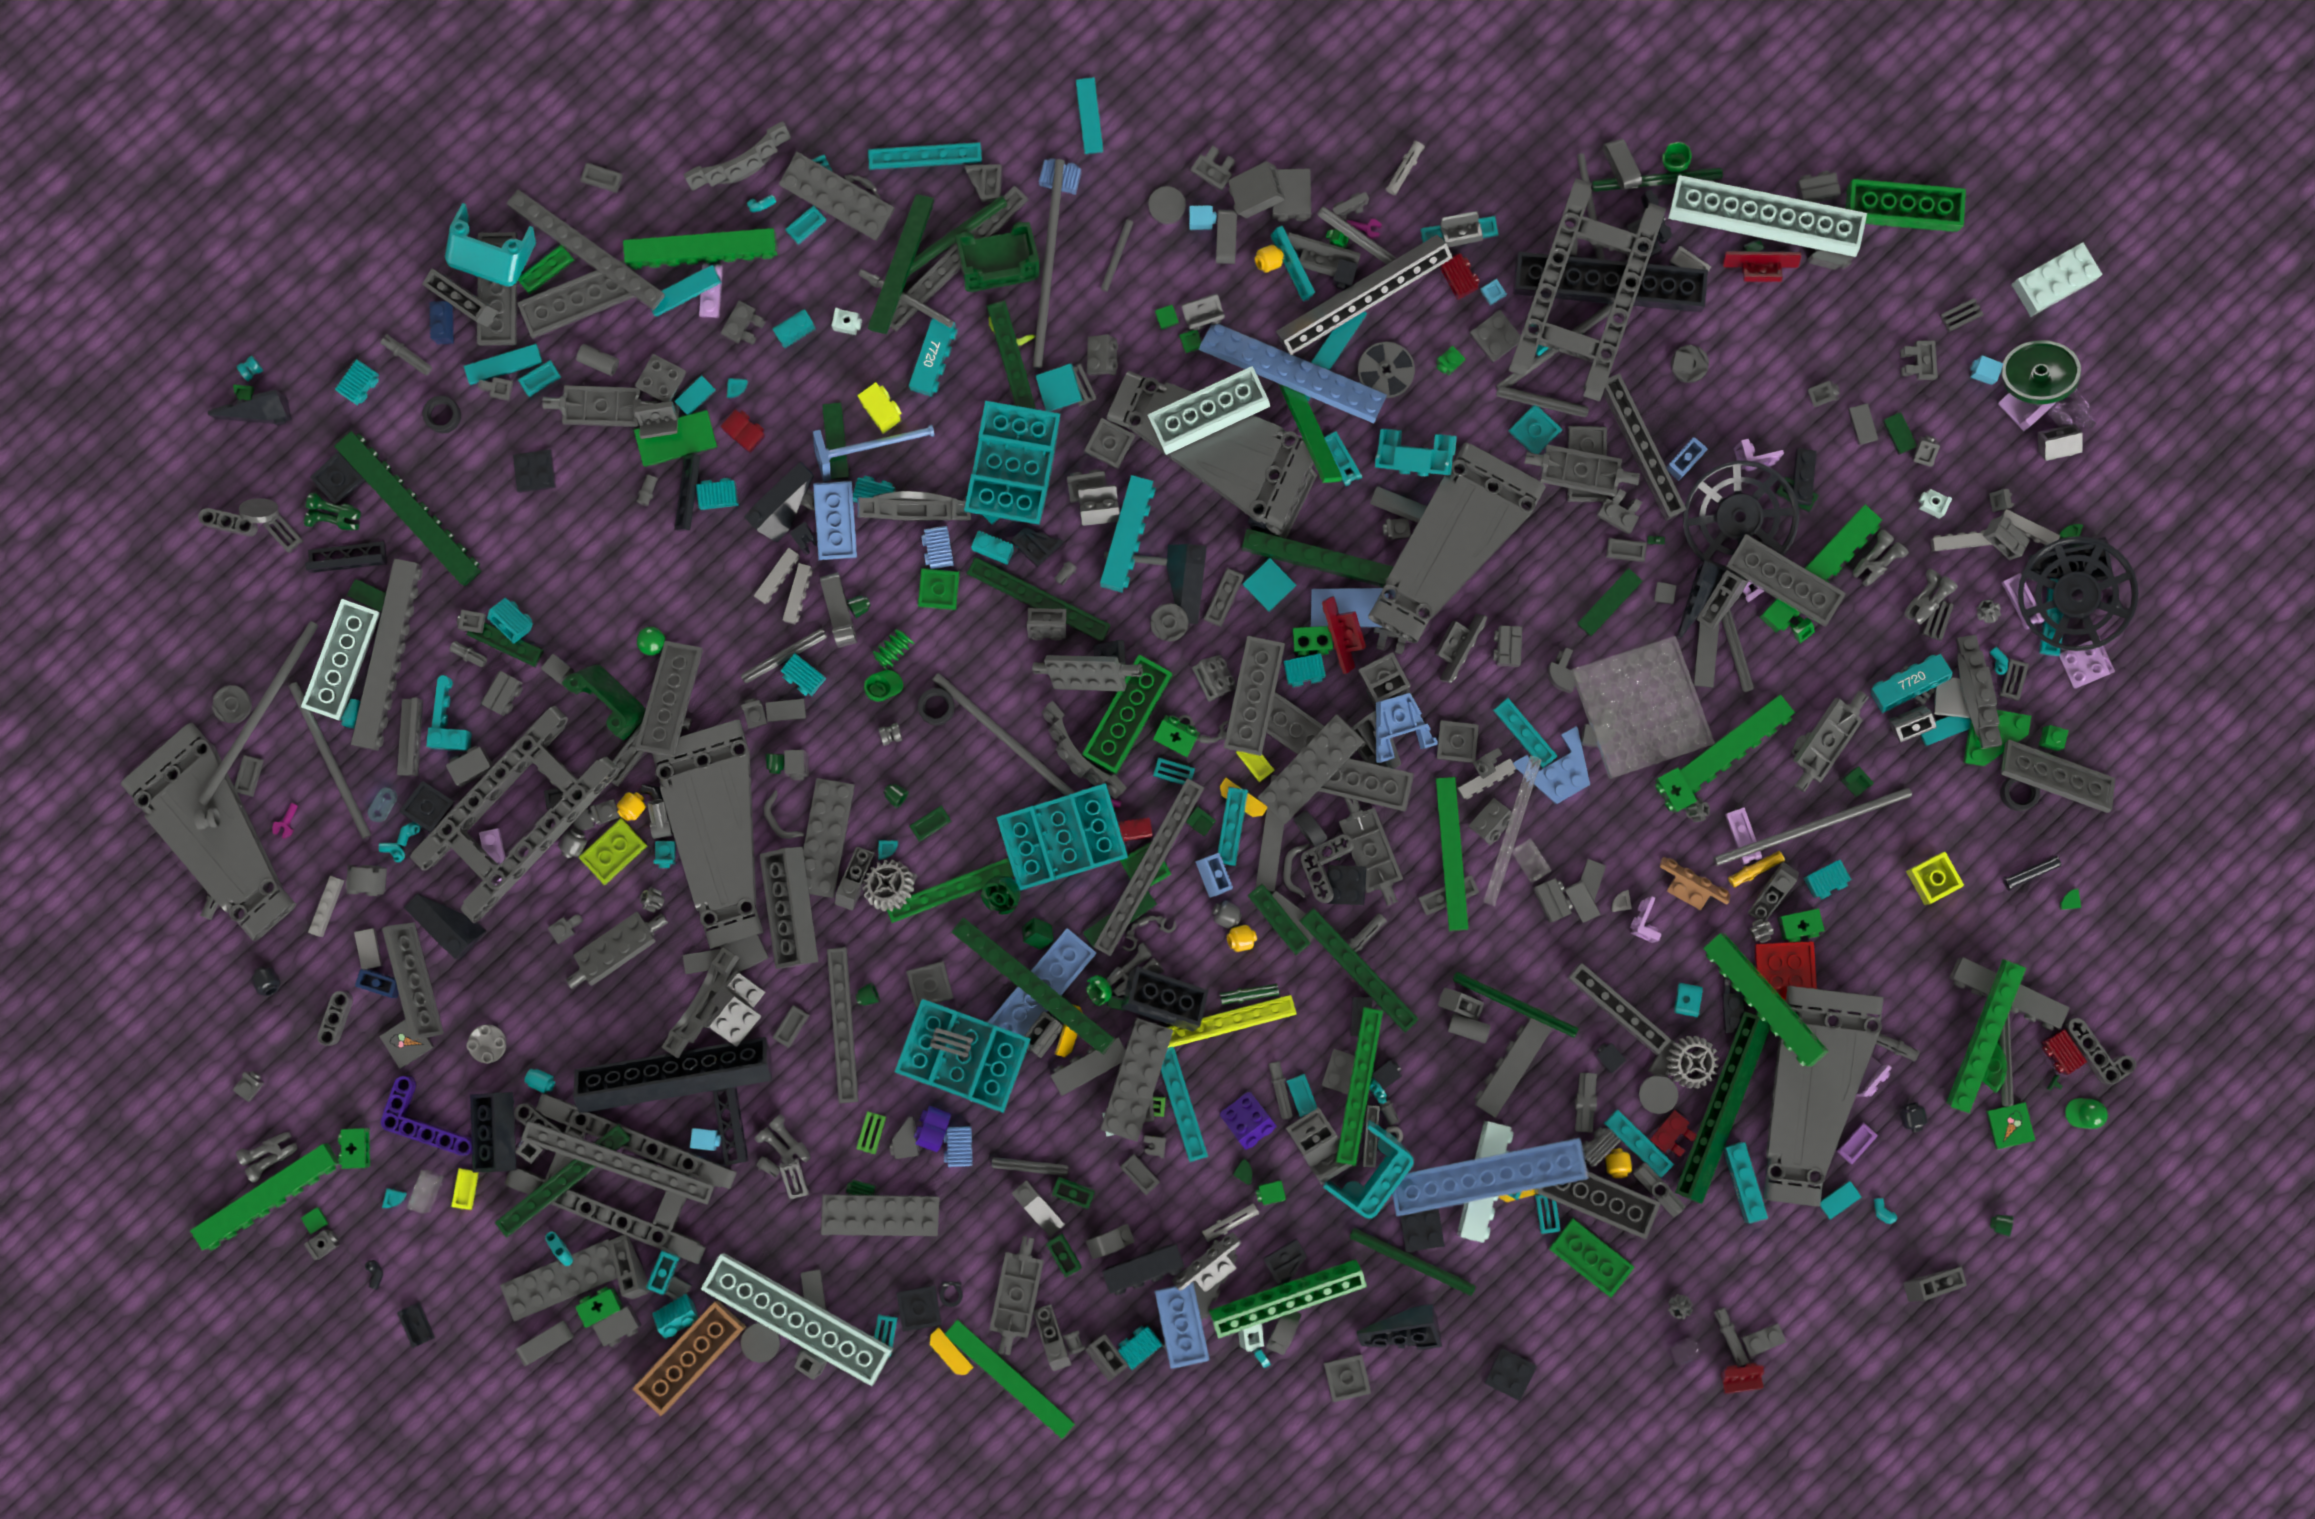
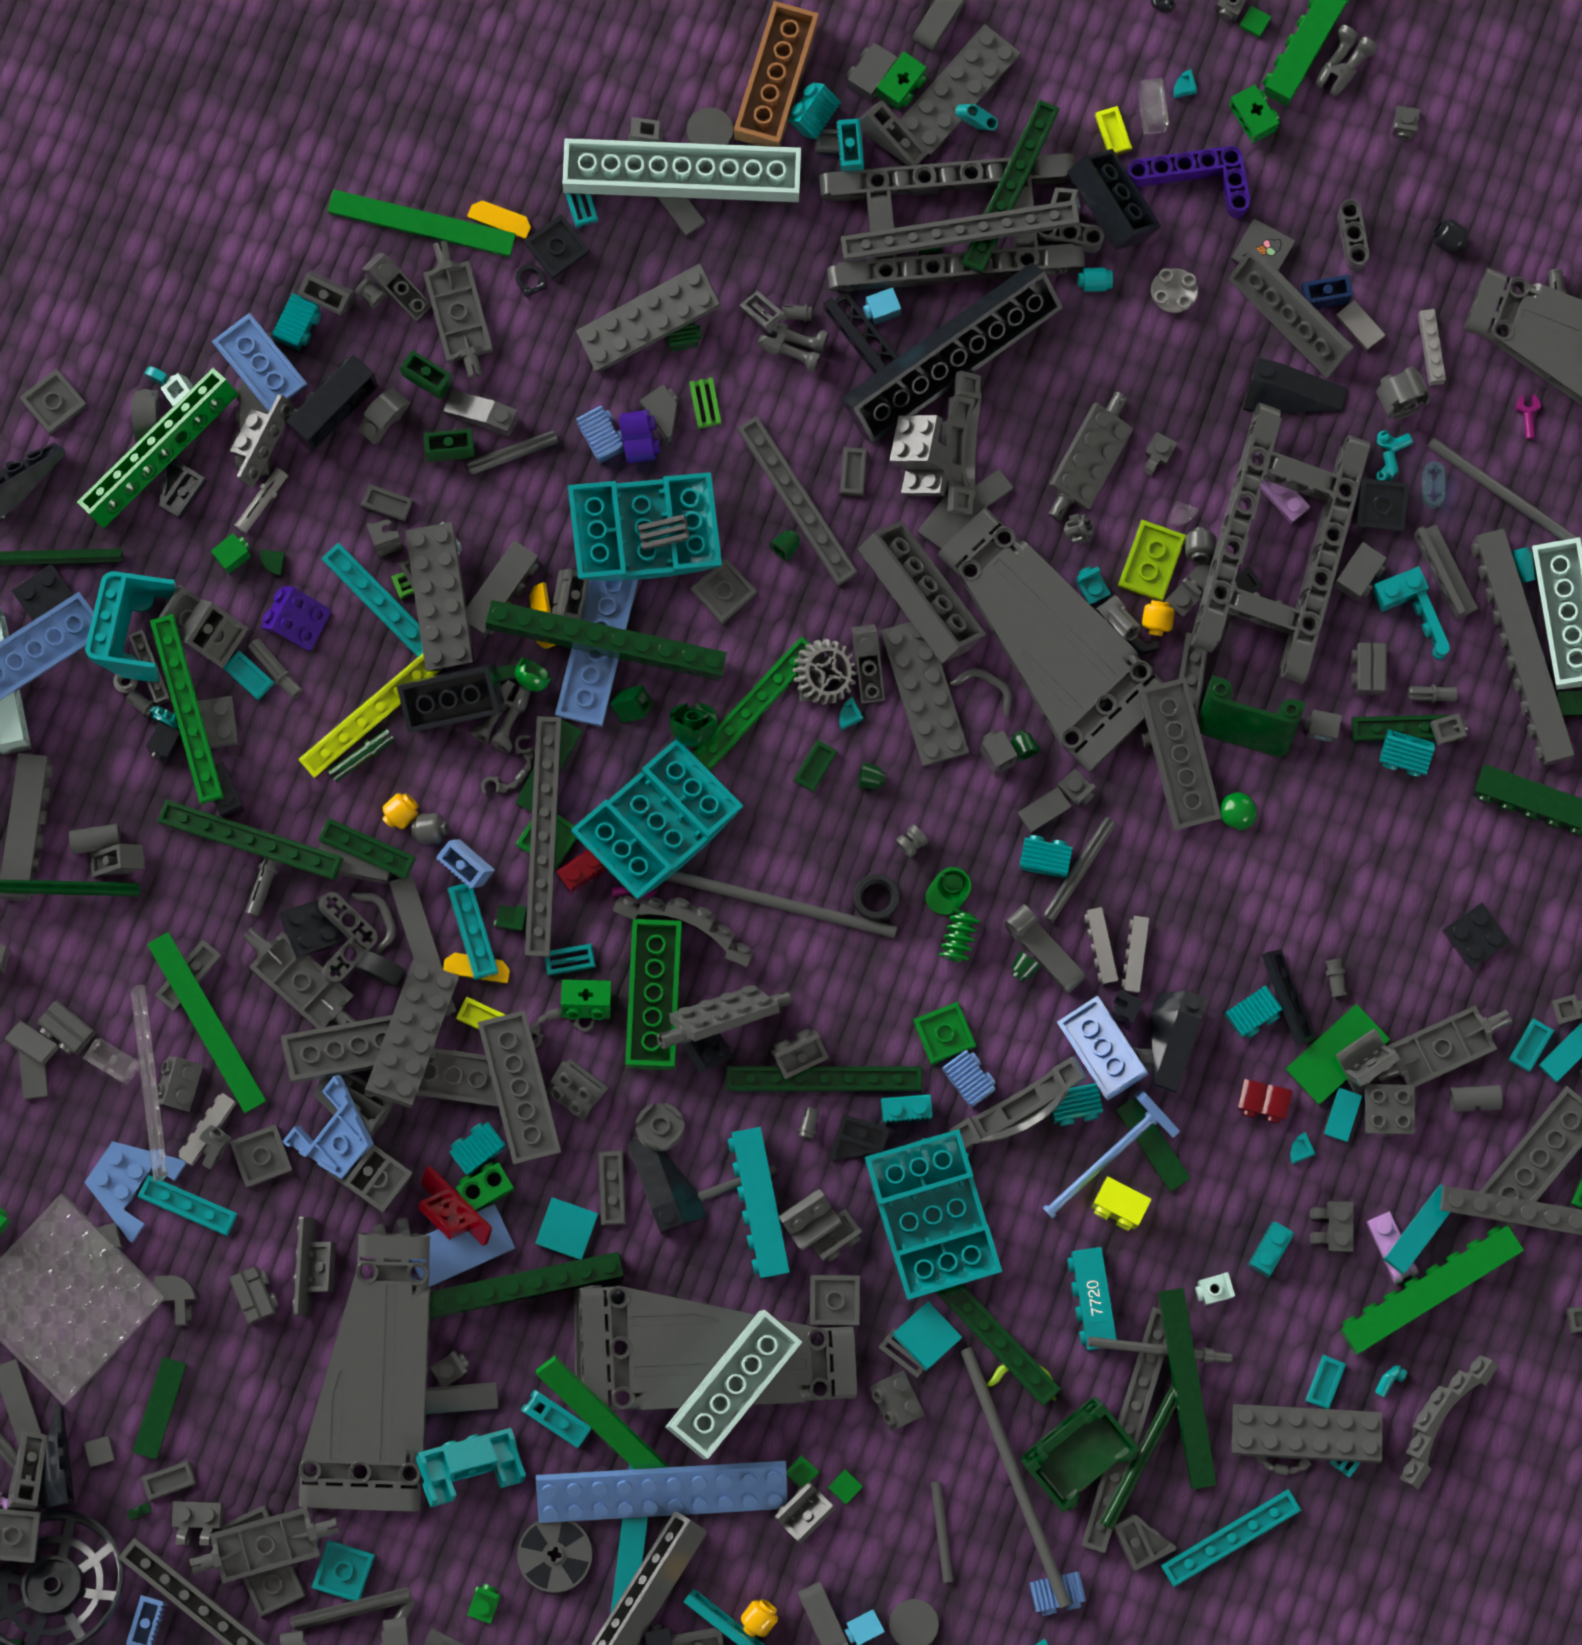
camera: 150 degrees right, 5 degrees down
none -> clear tile [1168,501,1199,526]

